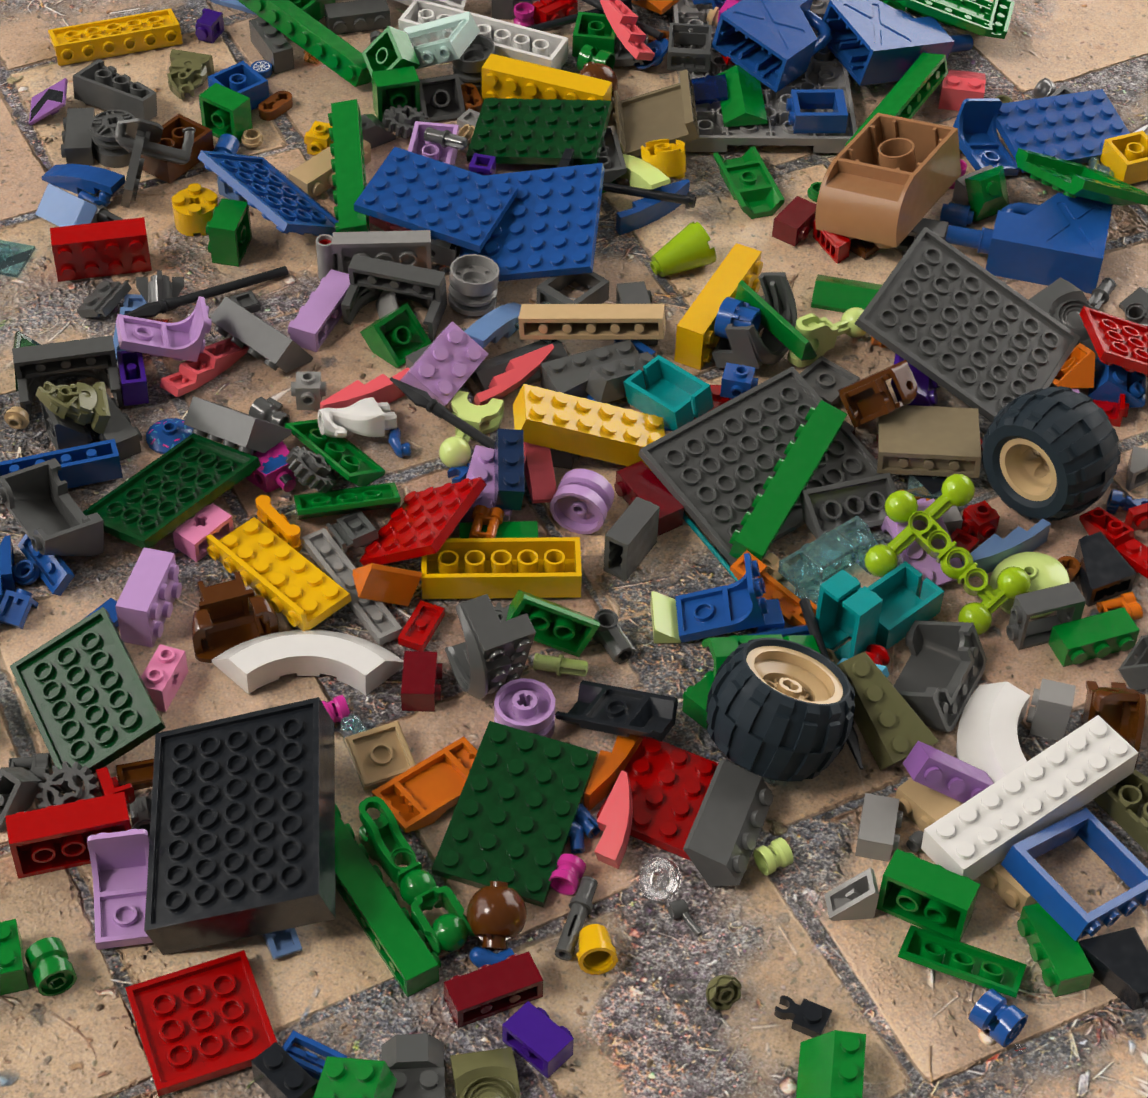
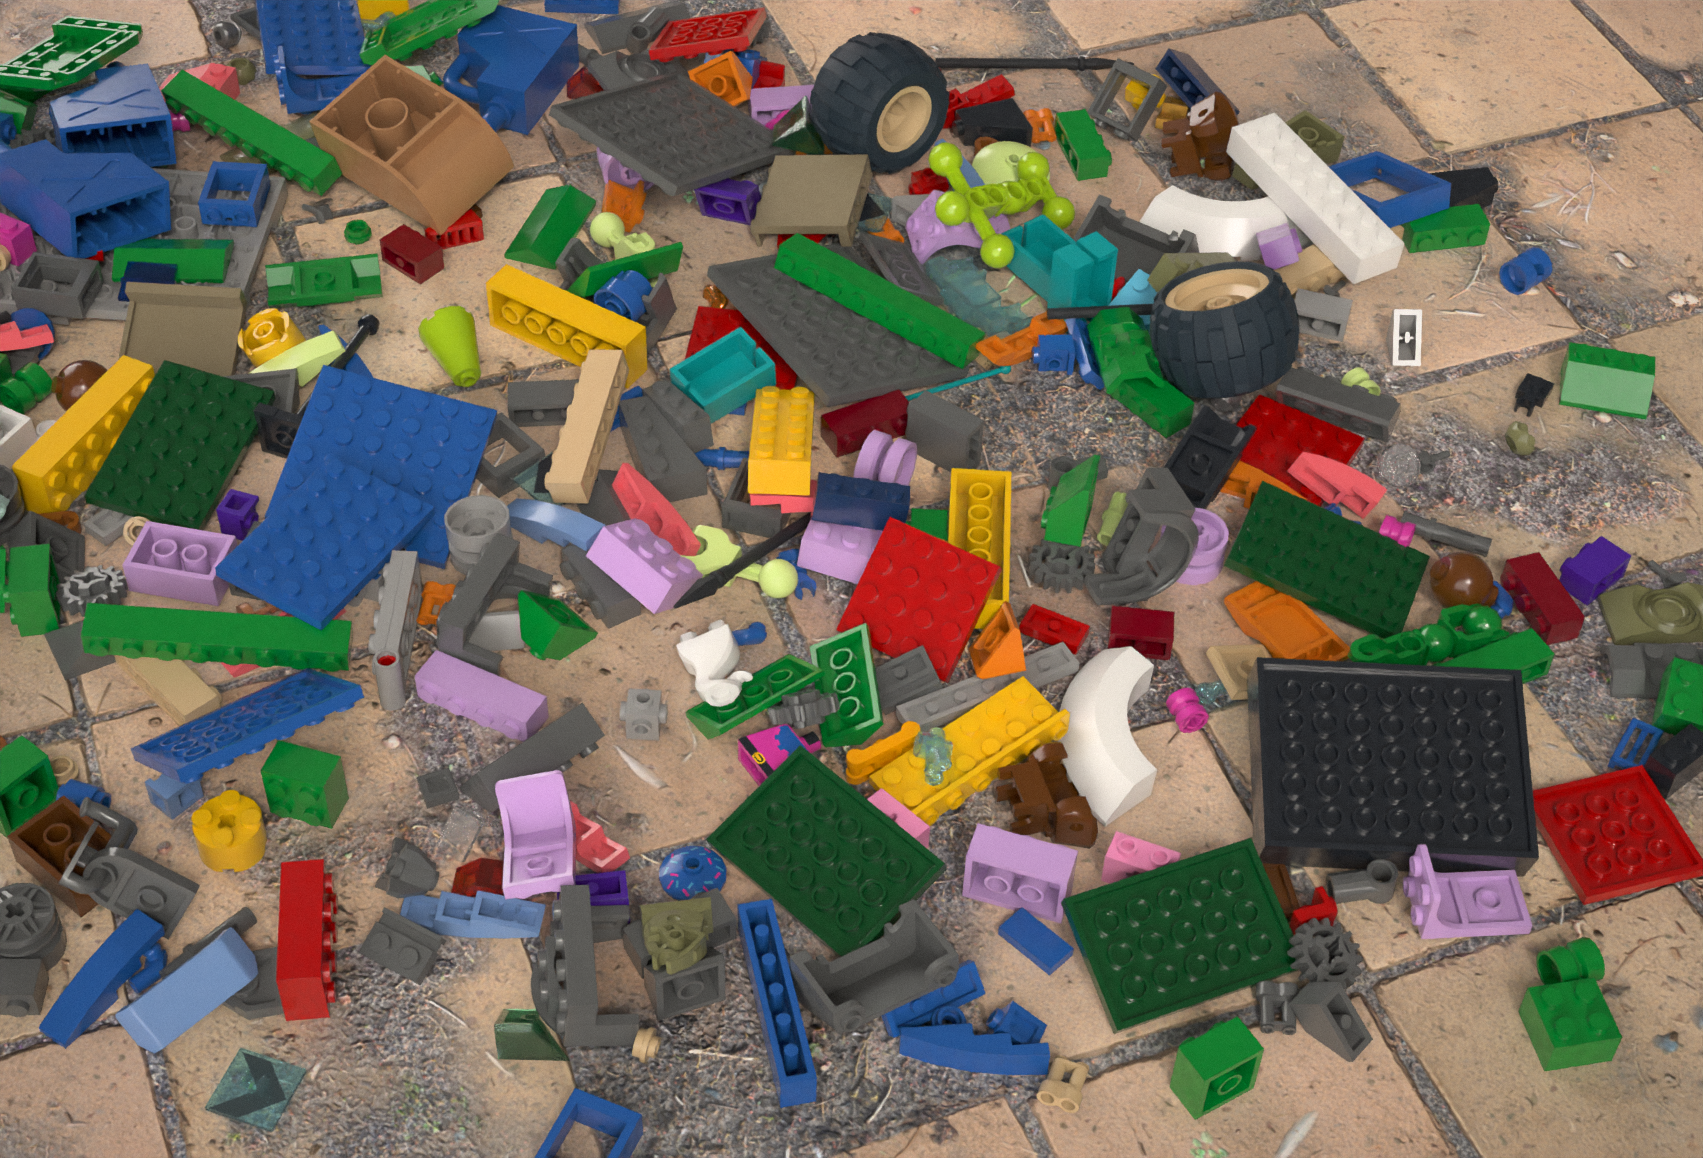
camera: 85 degrees left, 0 degrees up
red brick [5,792,132,879] -> none
black piece [125,266,288,318] -> none
dark grey slope [184,396,292,455] -> none
dark grey piece [249,397,290,427] -> none
yellow brick [304,121,334,155] -> none
coral slope [320,367,410,409] -> none
dark grey axle [424,127,467,150] -> none
yellow piece [576,924,618,975] -> none
yellowish green slope [650,591,681,643] -> none
blue bracket [675,553,768,643] -> none
blue brick [720,362,759,399] -> none
dark grey plate [800,356,860,406] -> none
reddish brown piece [838,360,917,428] -> none
green brick [876,849,980,942] -> none
green slope [898,925,1027,998] -> none
dark grey window [1006,582,1086,650] -> none
light grey brick [1026,678,1076,741] -> none
none -> clear light blue plate [913,727,953,786]

